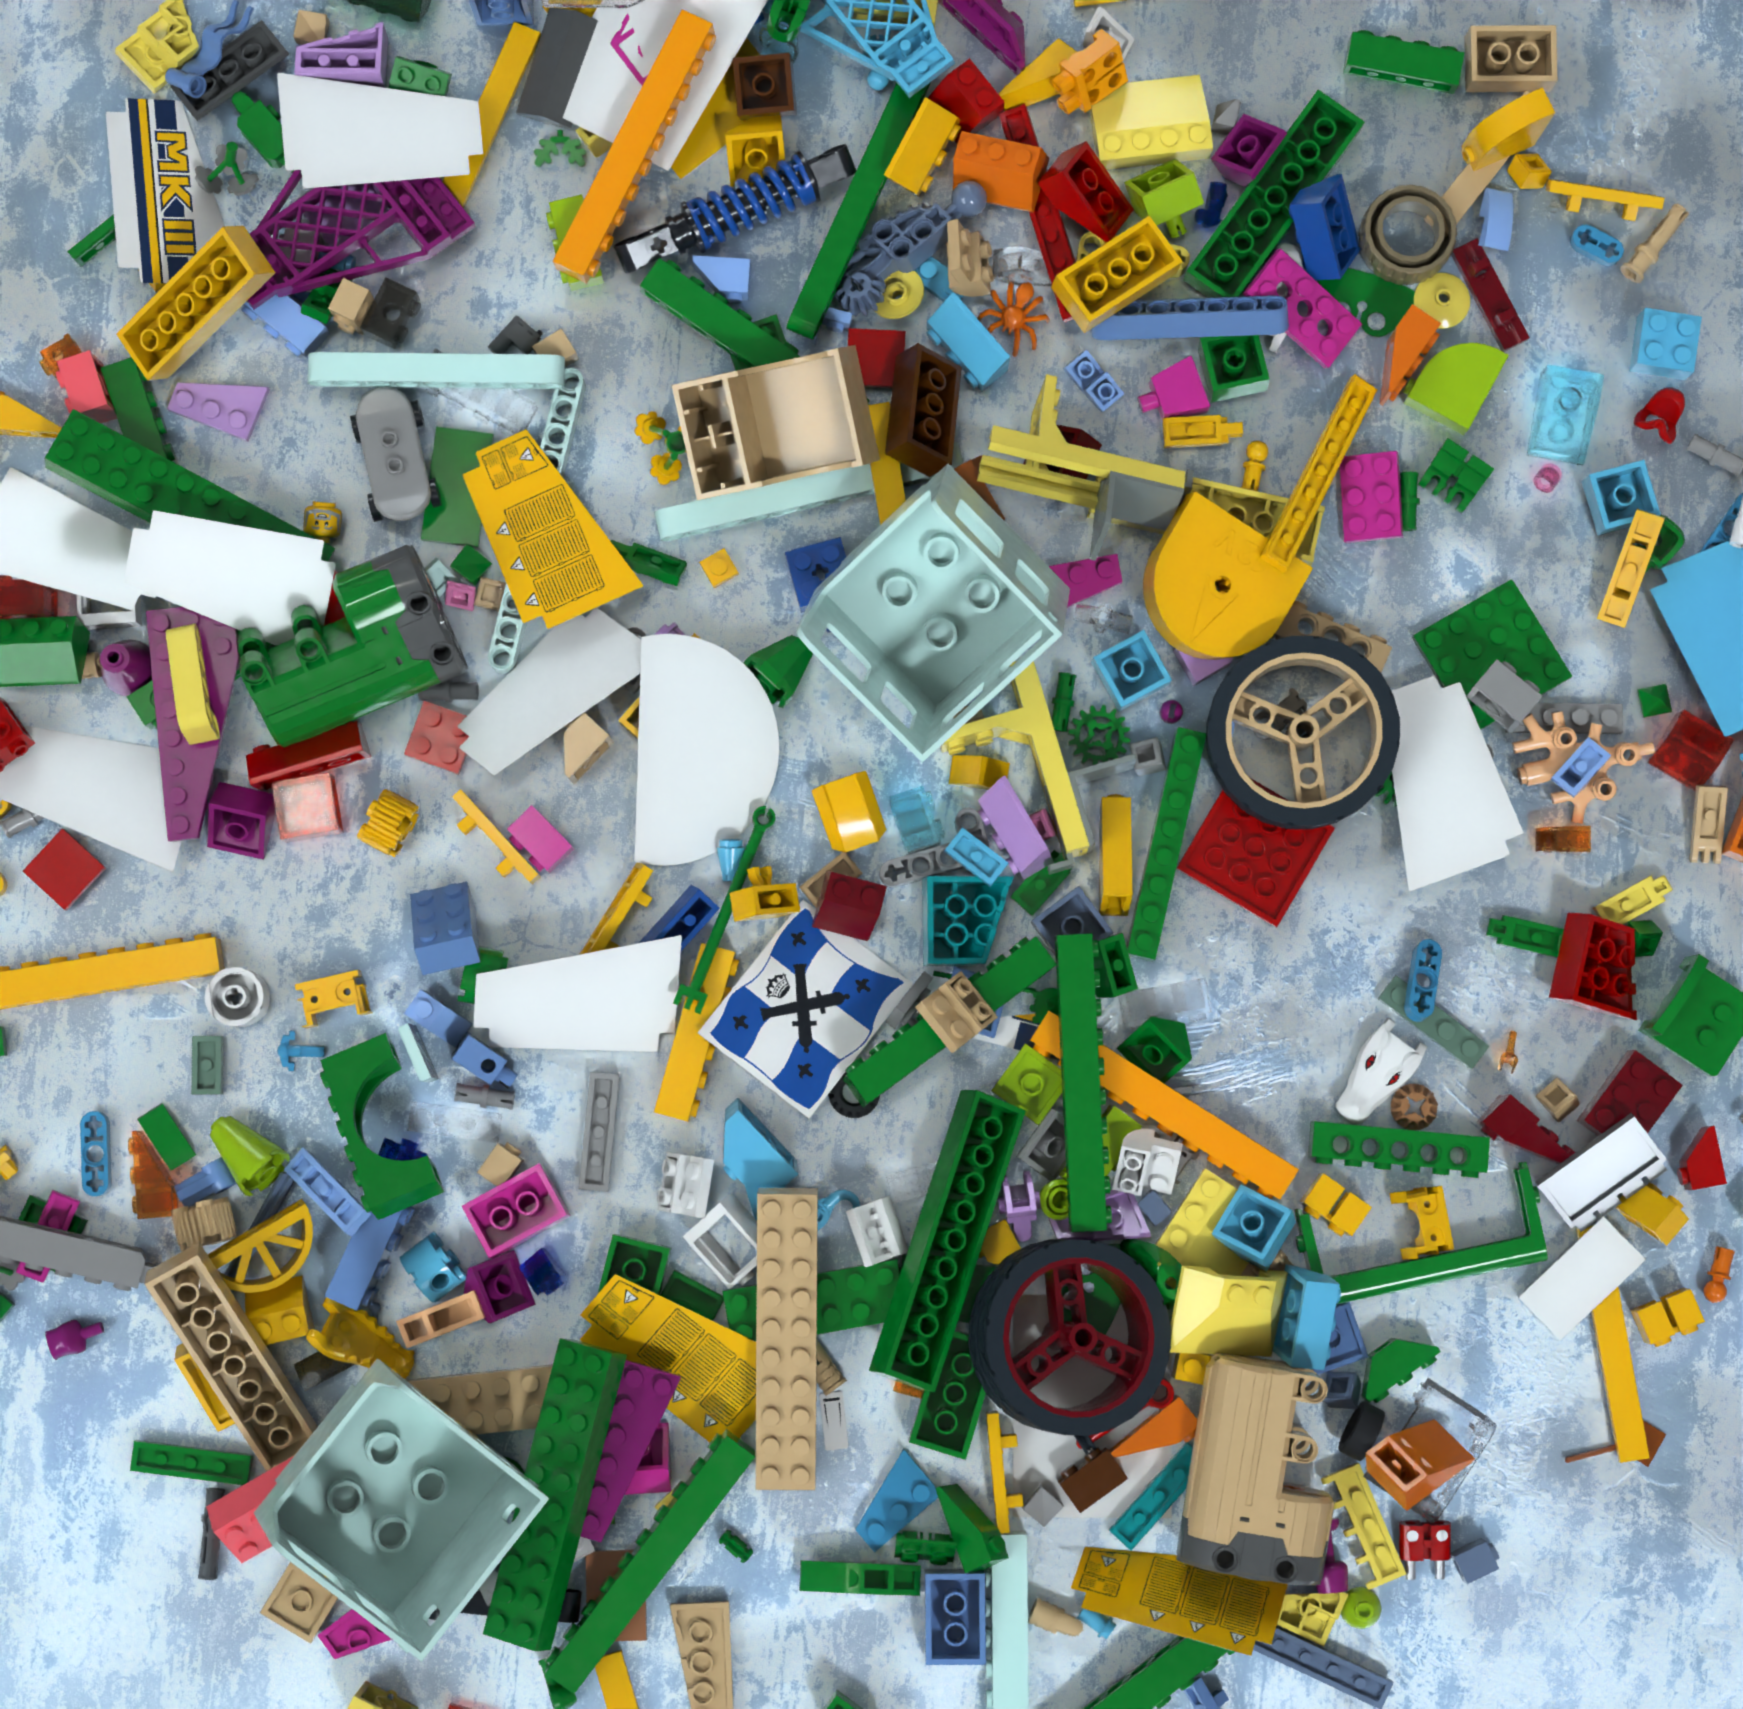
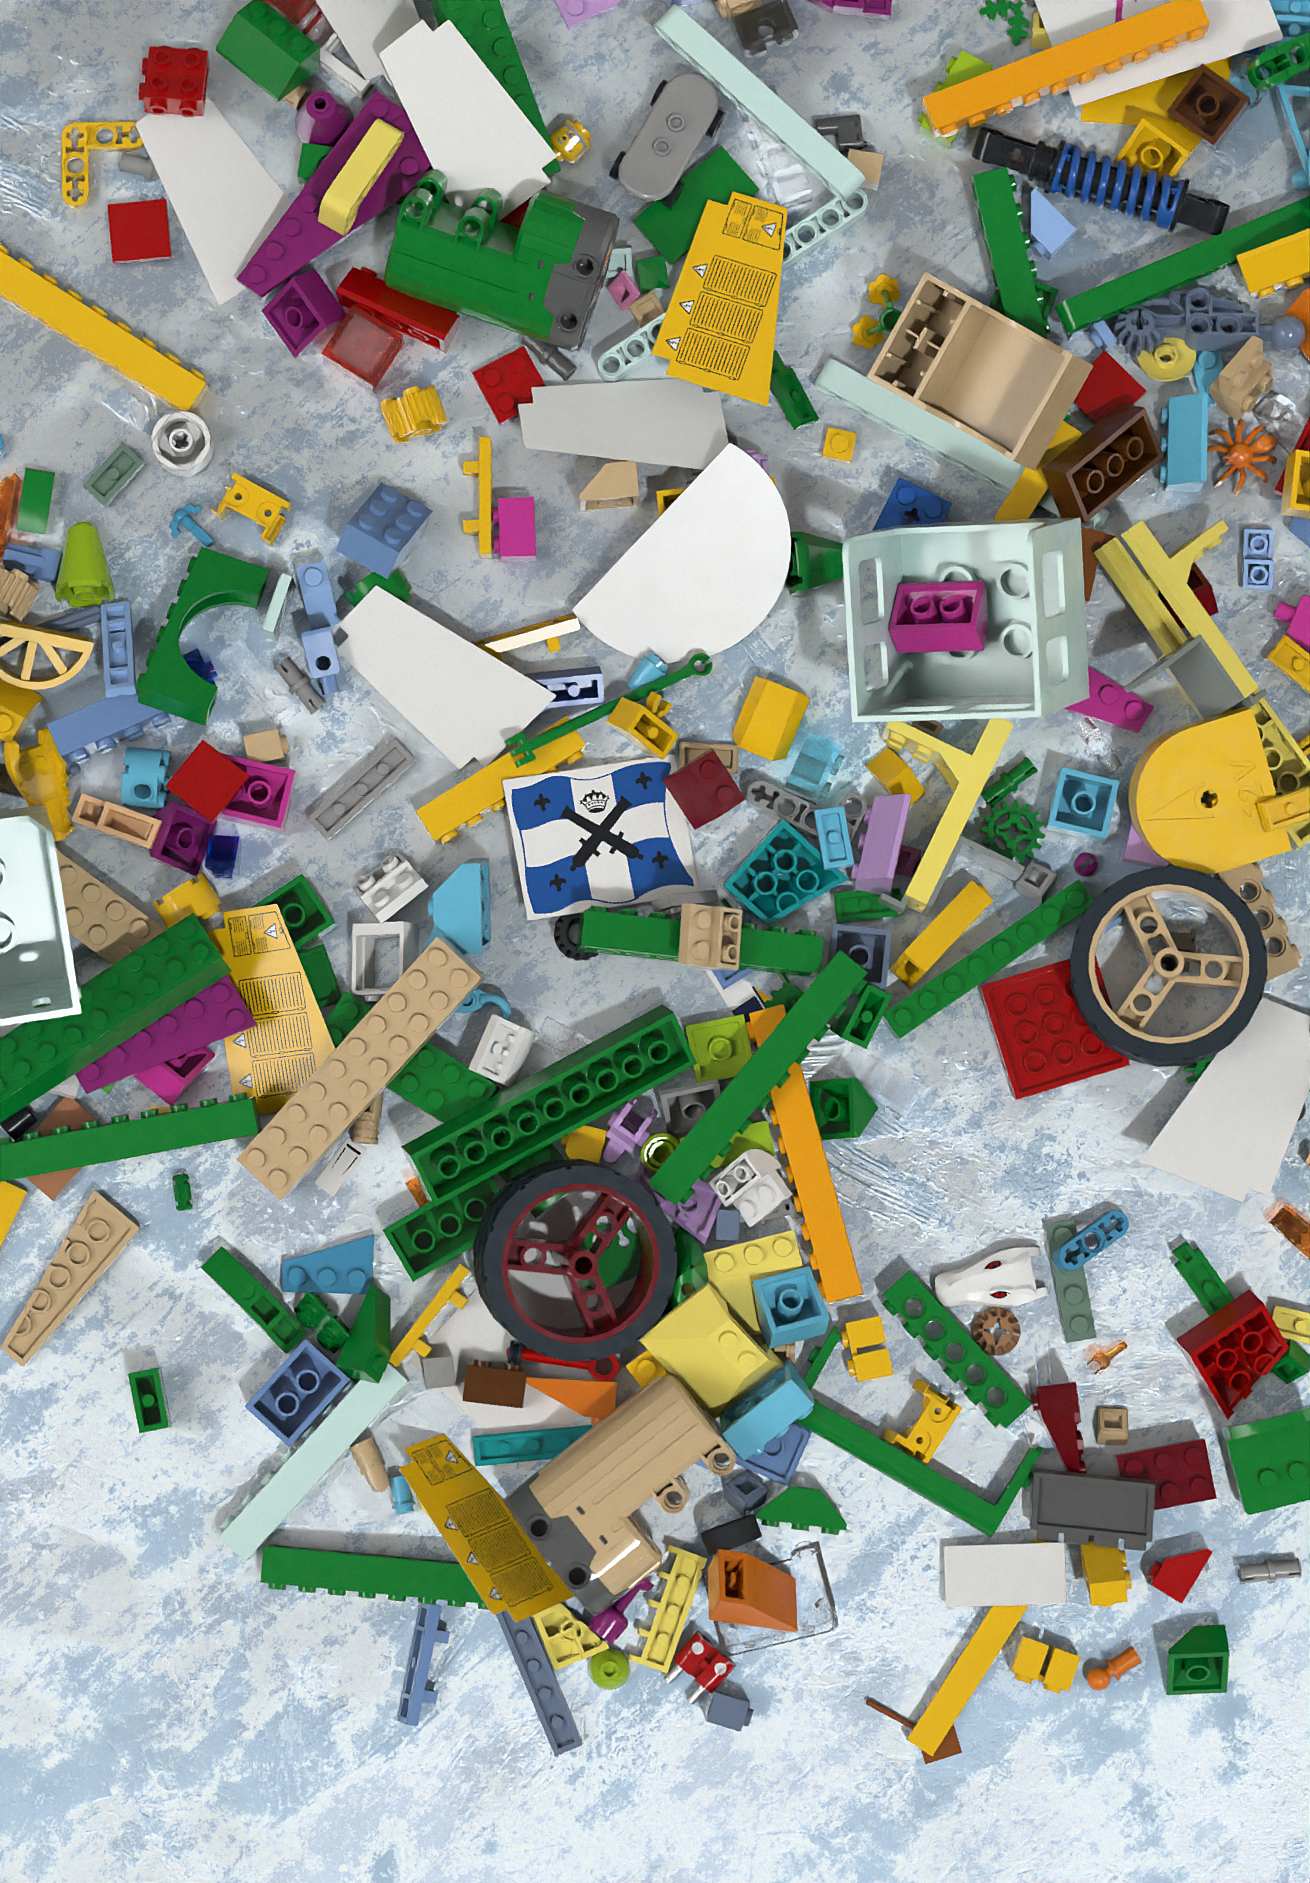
camera: 40 degrees right, 0 degrees up
none -> yellow brick [152,872,222,929]
none -> red tile [165,739,250,824]
none -> dark pink slope [888,581,988,653]

